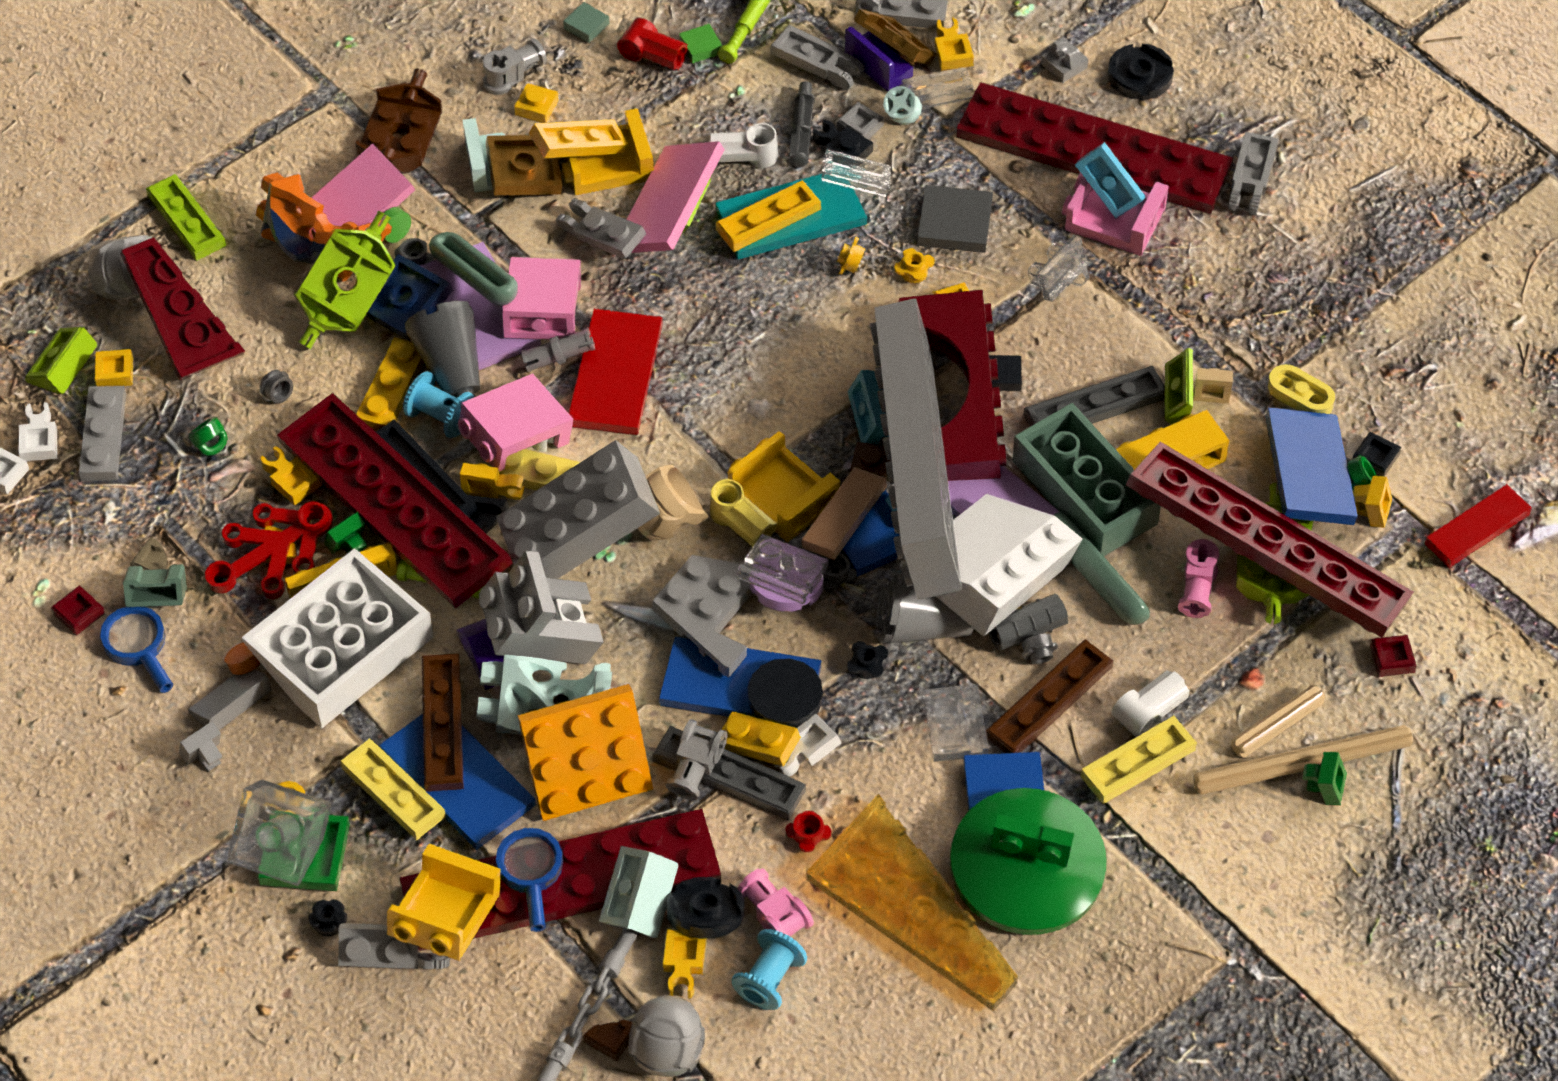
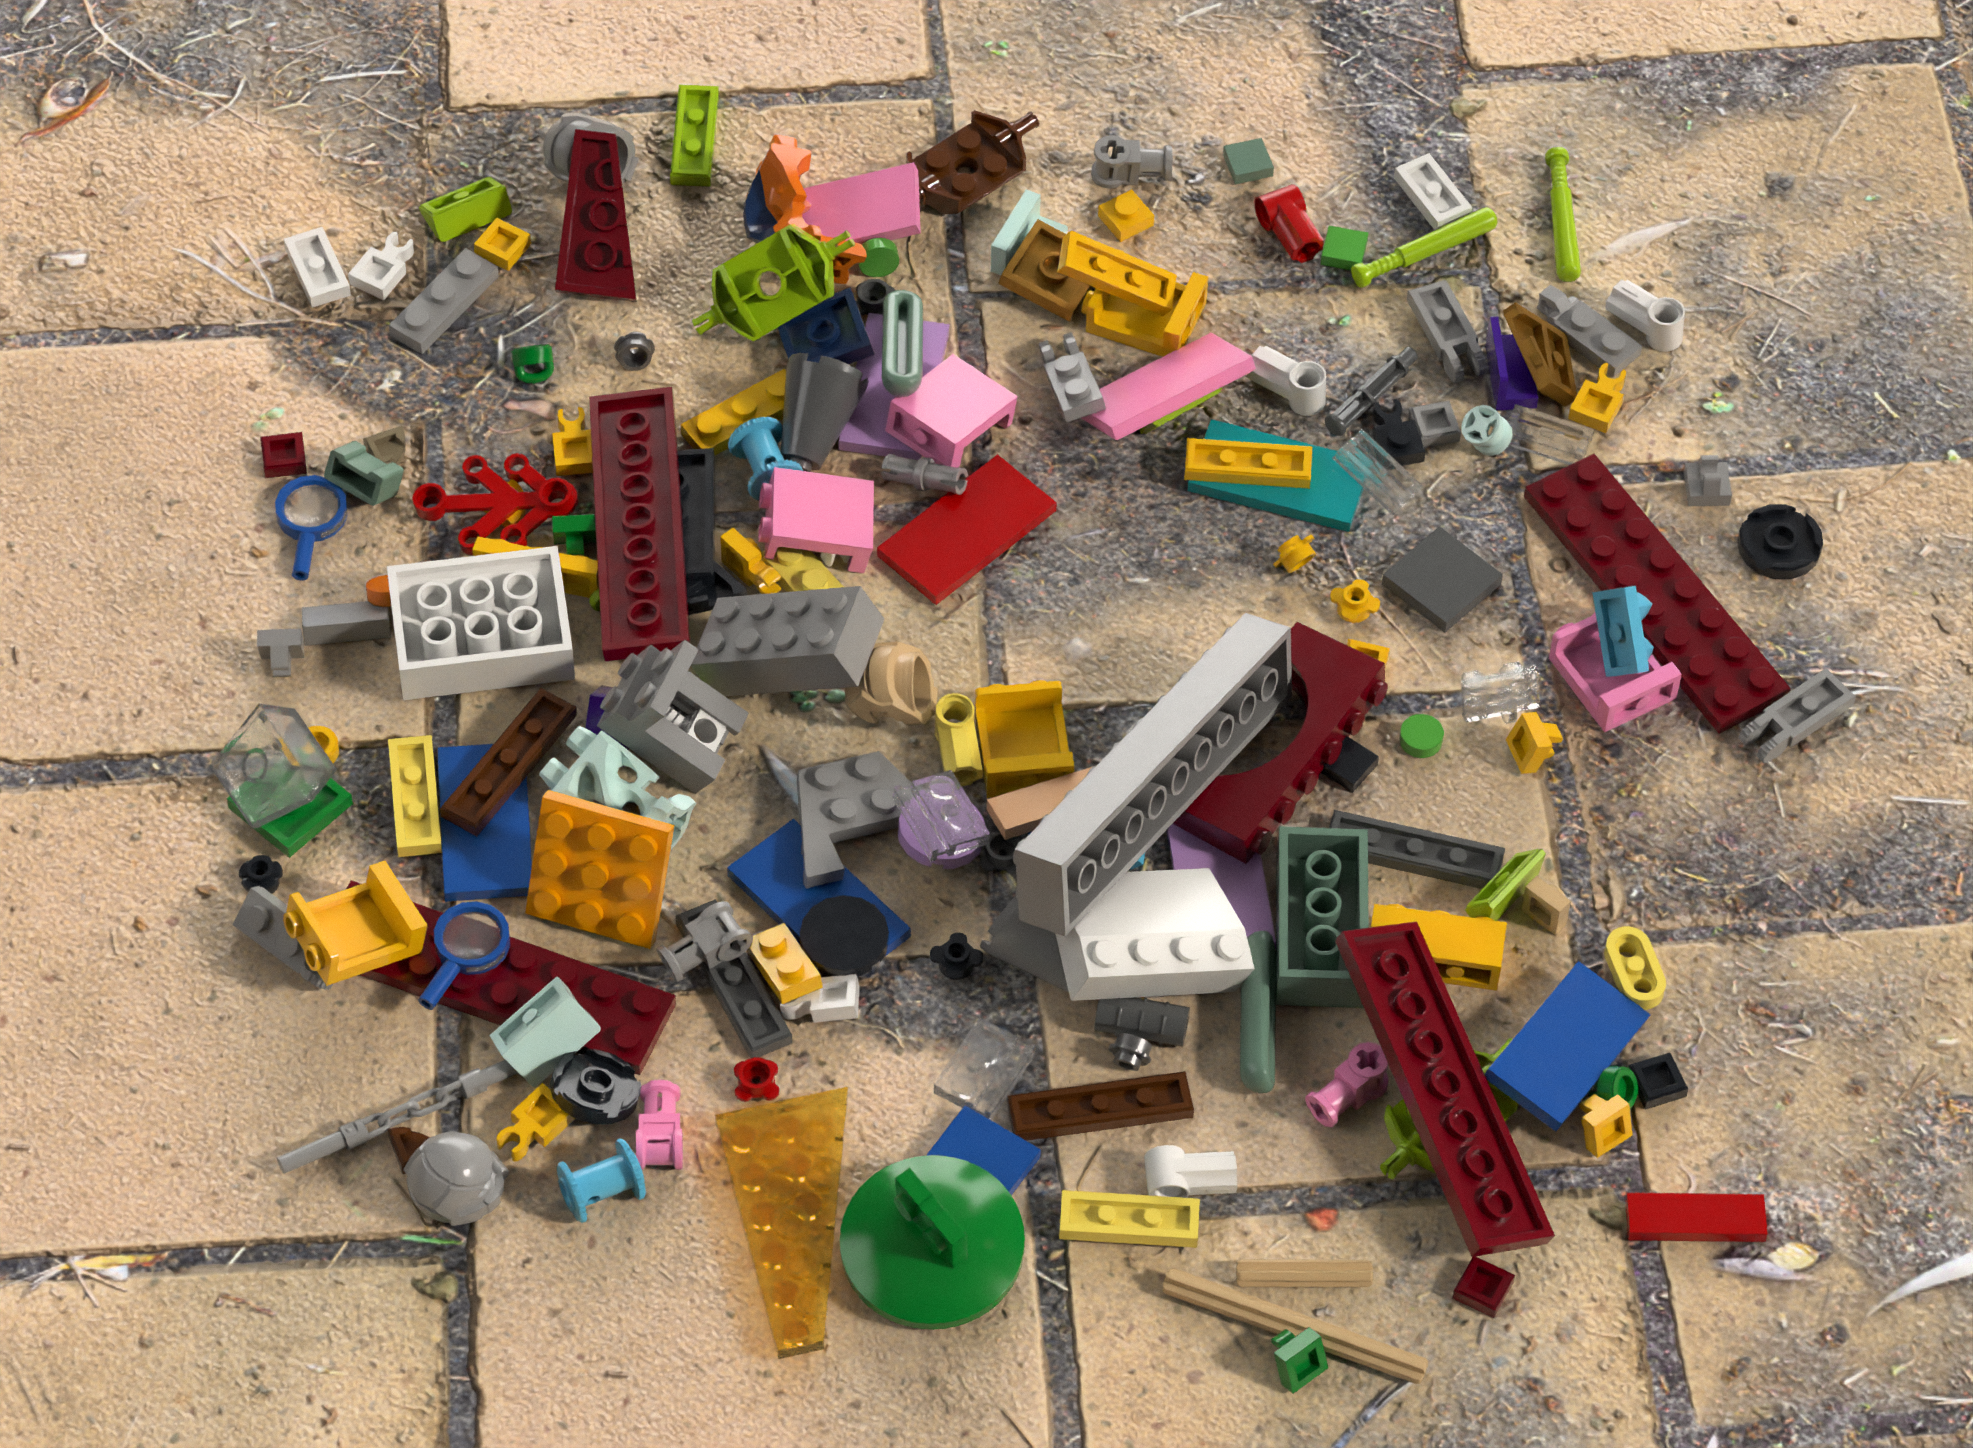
camera: 35 degrees right, 0 degrees up
none -> bright green tile [1399,714,1444,758]
none -> yellow tile [1506,712,1563,774]

